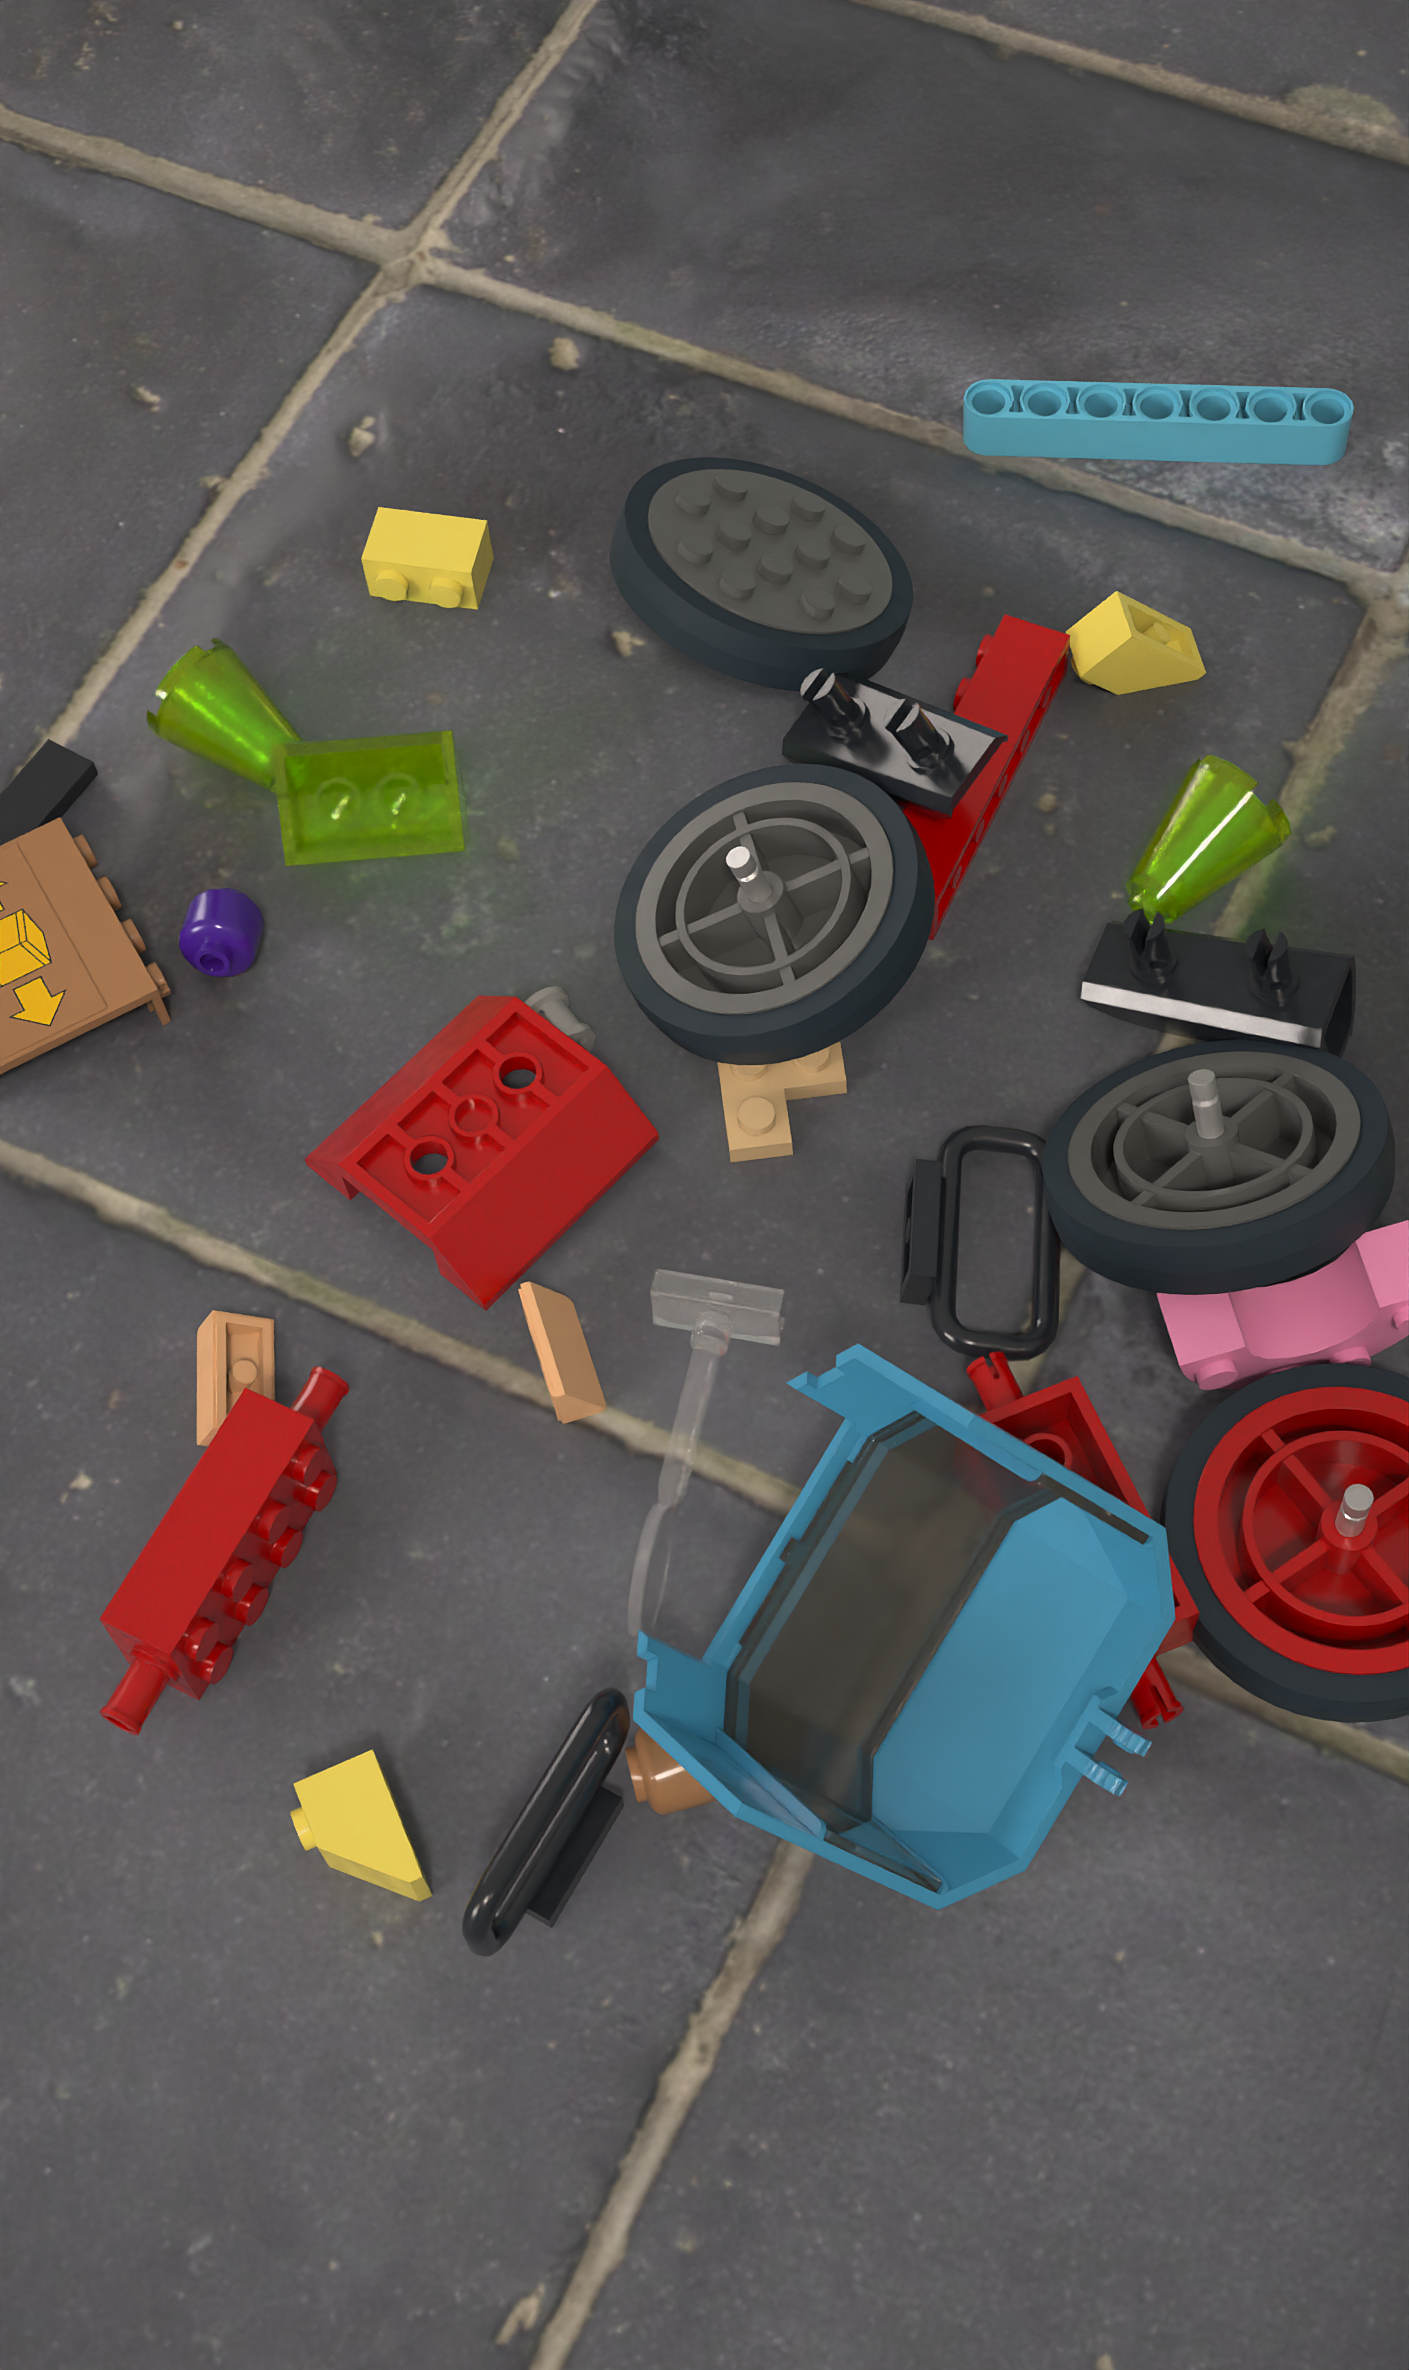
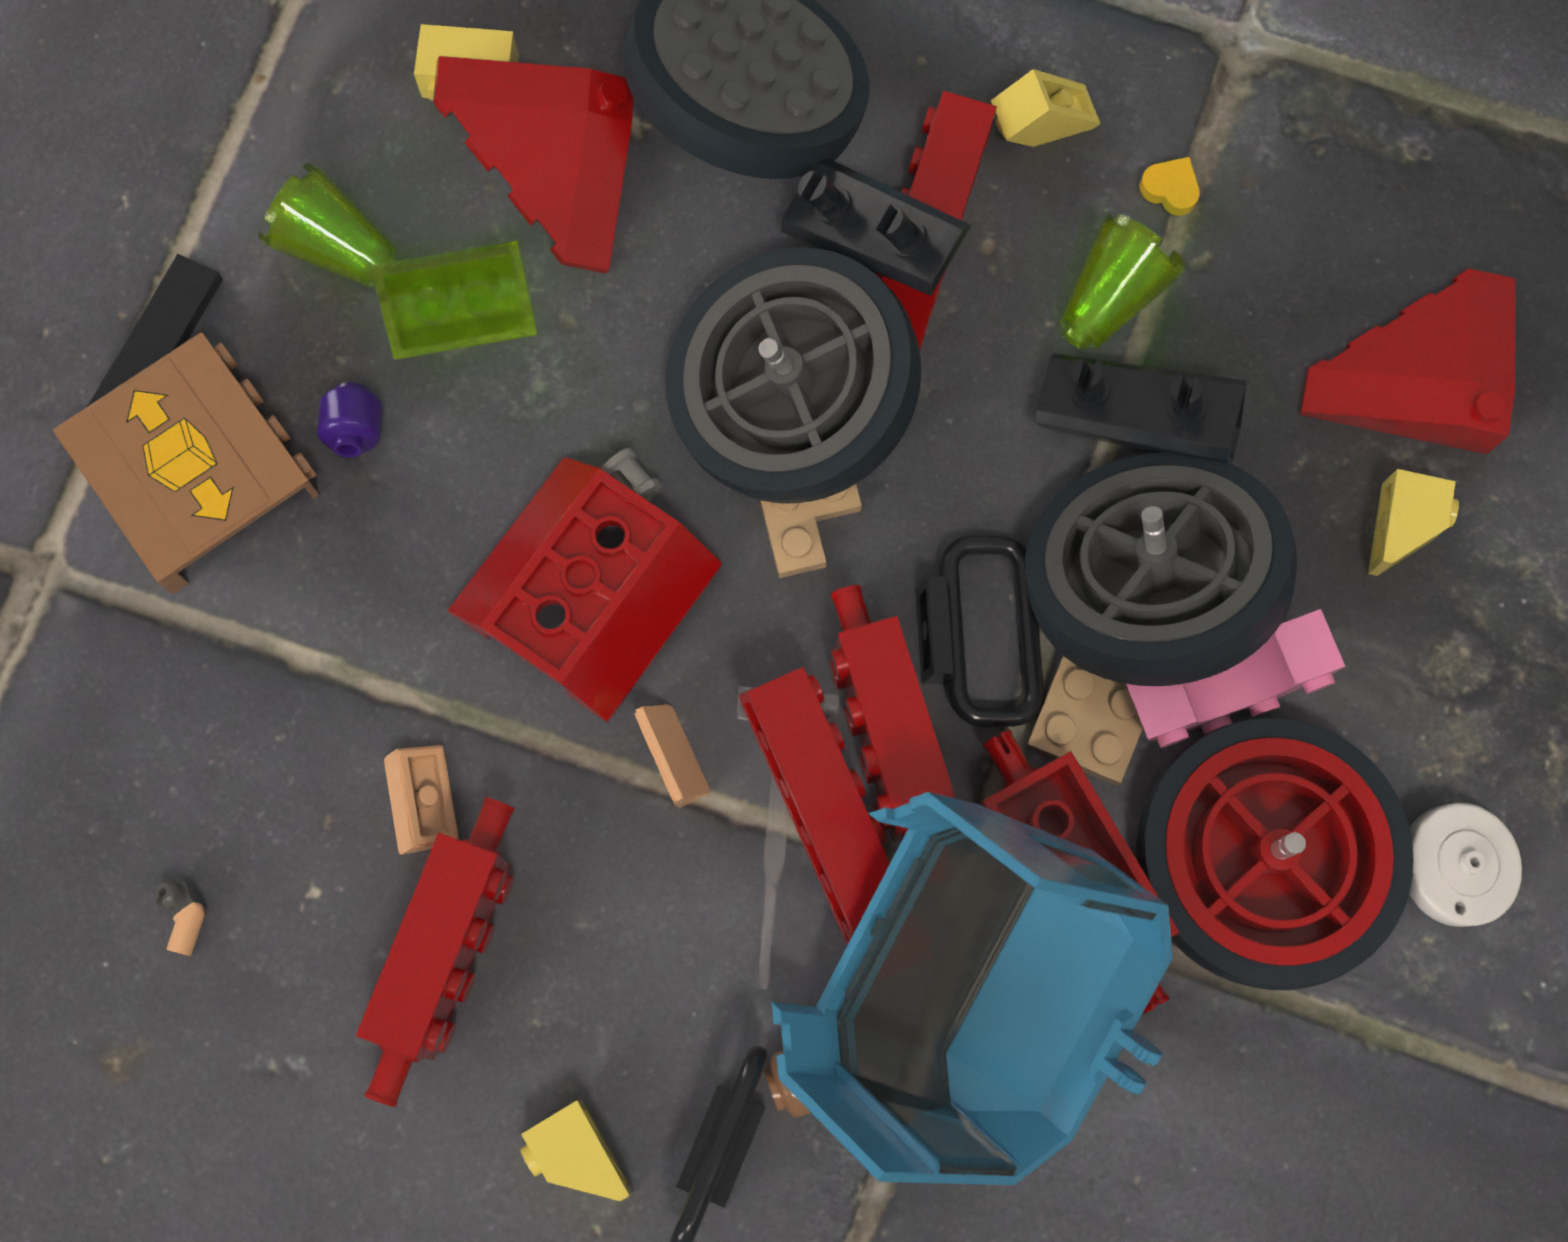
camera: 15 degrees left, 15 degrees up
none -> red slope [433,56,634,274]
none -> red brick [737,667,929,980]
none -> red brick [829,585,956,884]
none -> tan plate [1026,656,1143,786]
none -> yellow tile [1139,157,1200,216]

